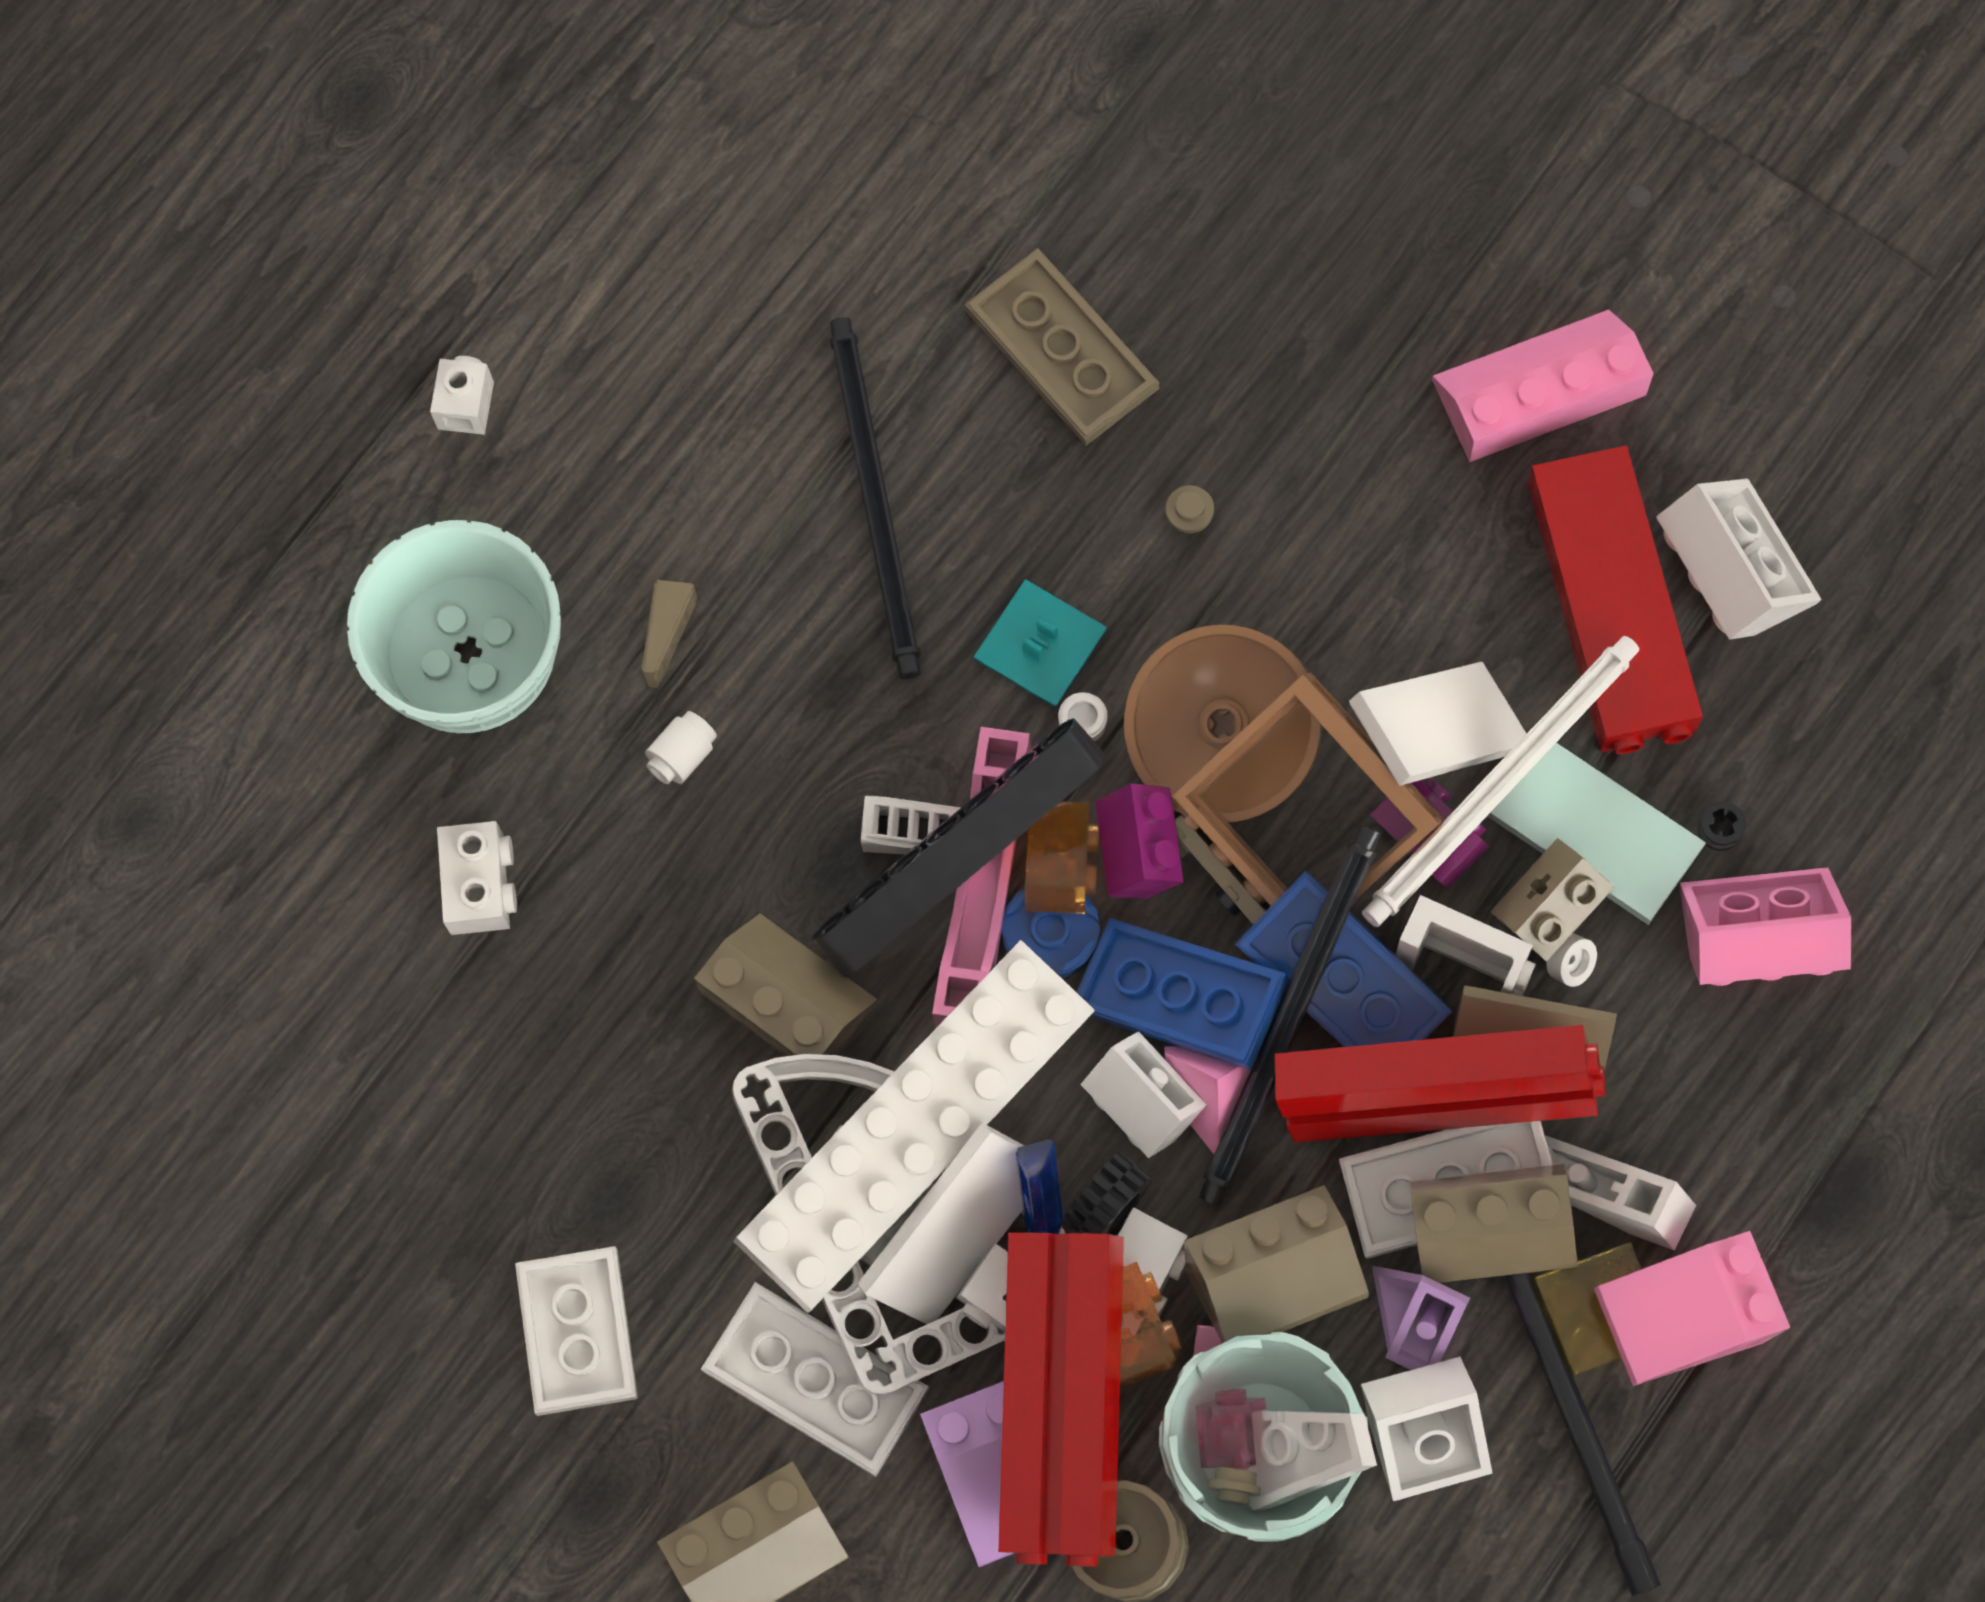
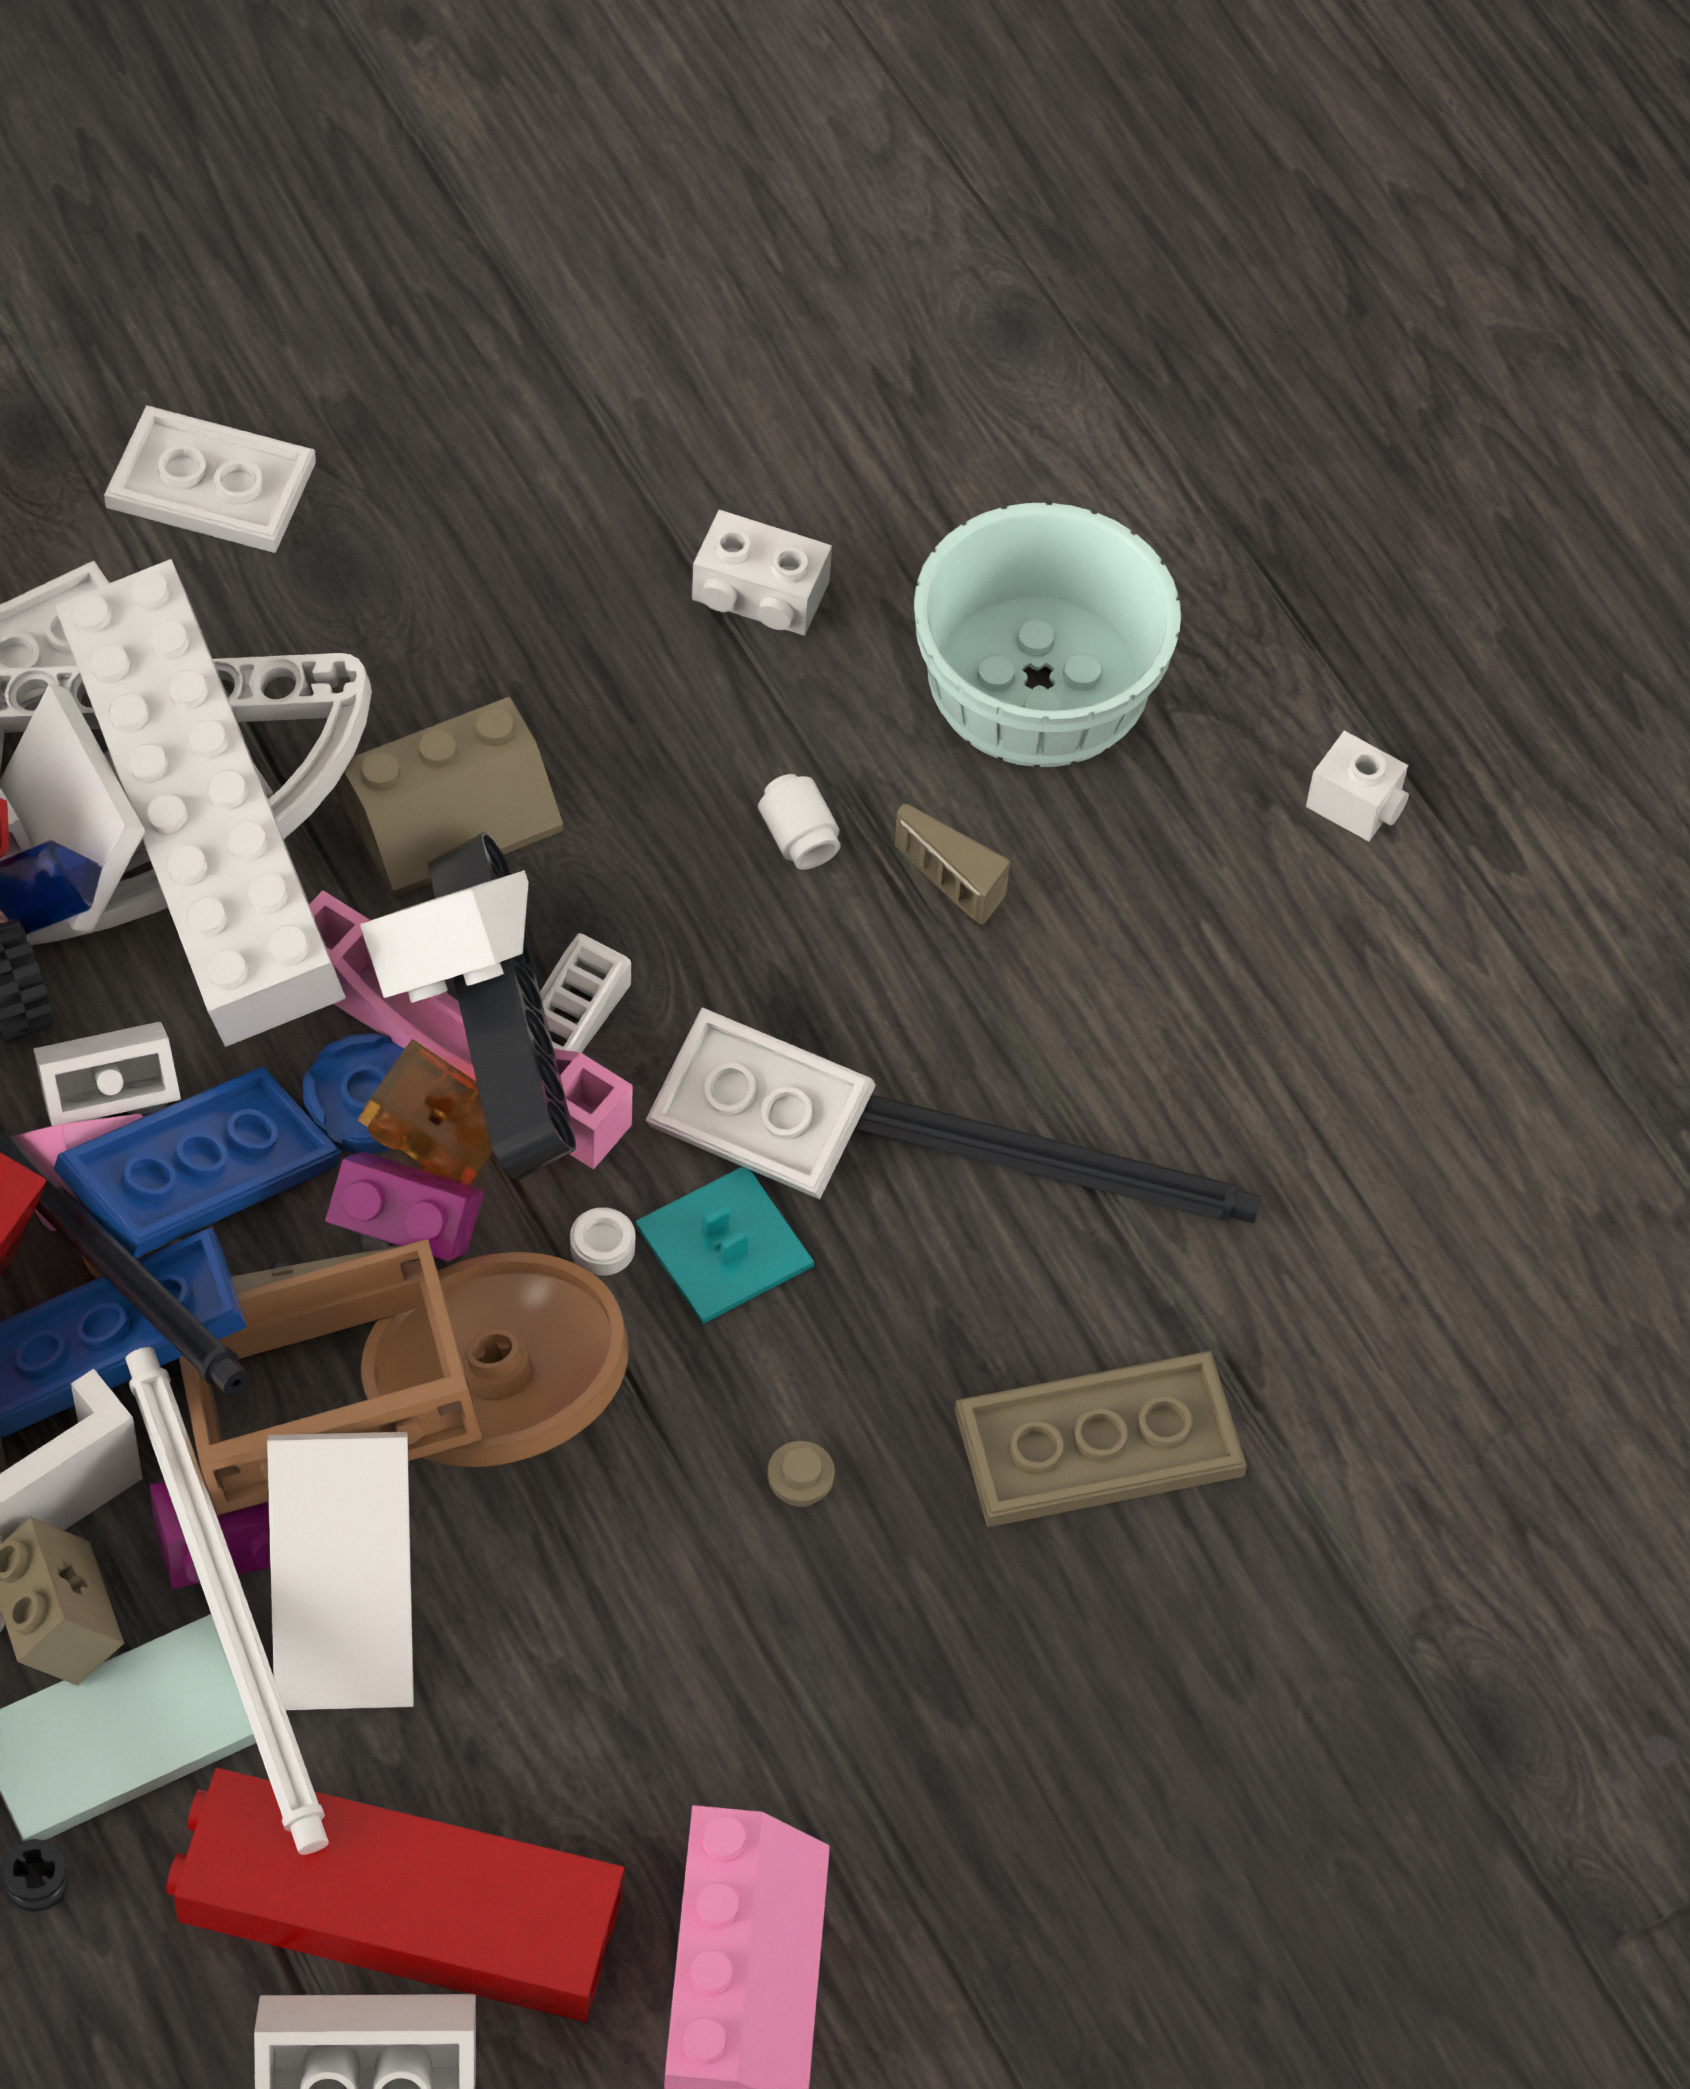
camera: 105 degrees right, 15 degrees down
none -> white slope [360,870,529,1003]
none -> white tile [645,1008,876,1199]

